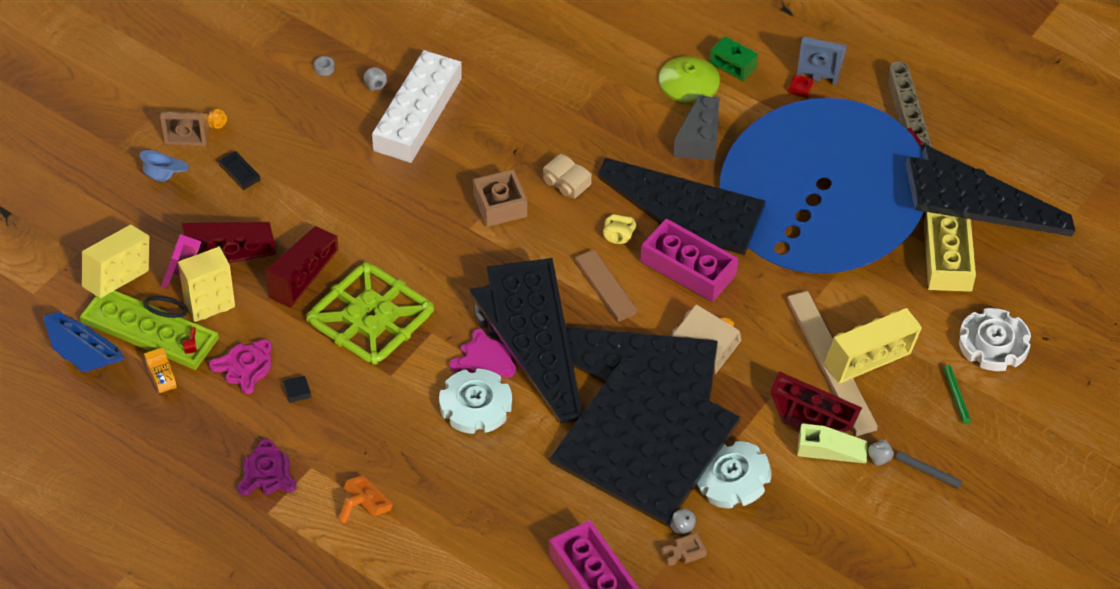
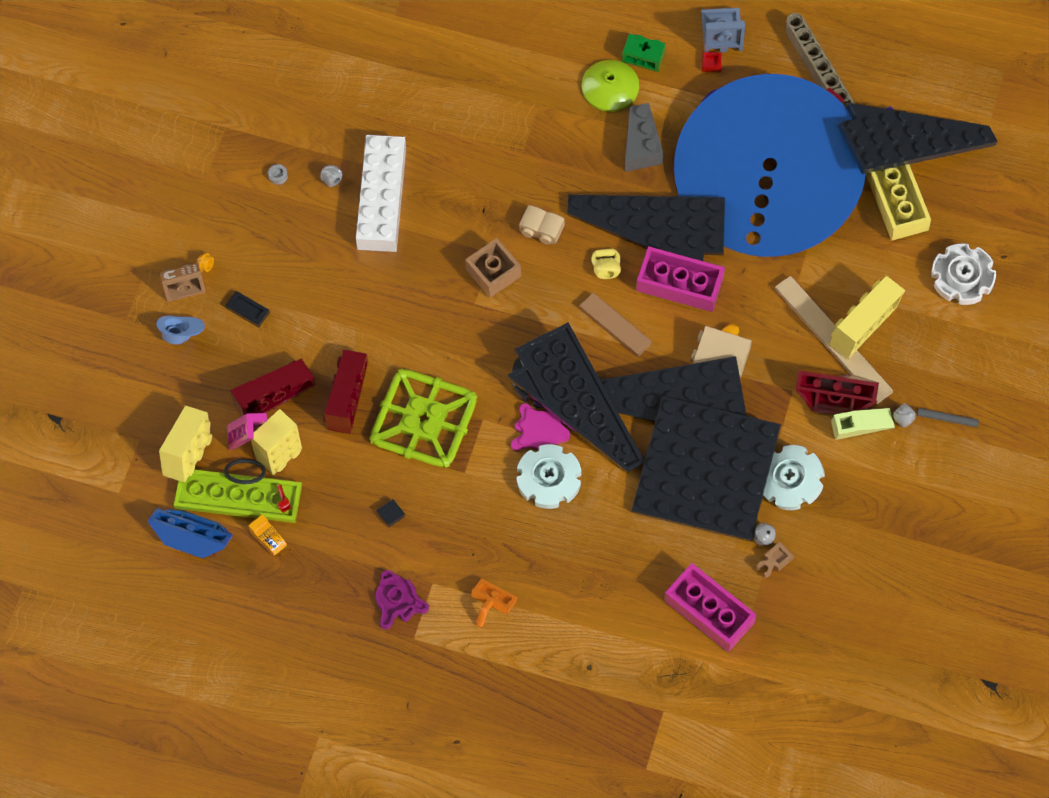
camera: 15 degrees left, 15 degrees up
dark pink tile [209,339,272,394] -> none
green bar [943,365,971,424] -> none

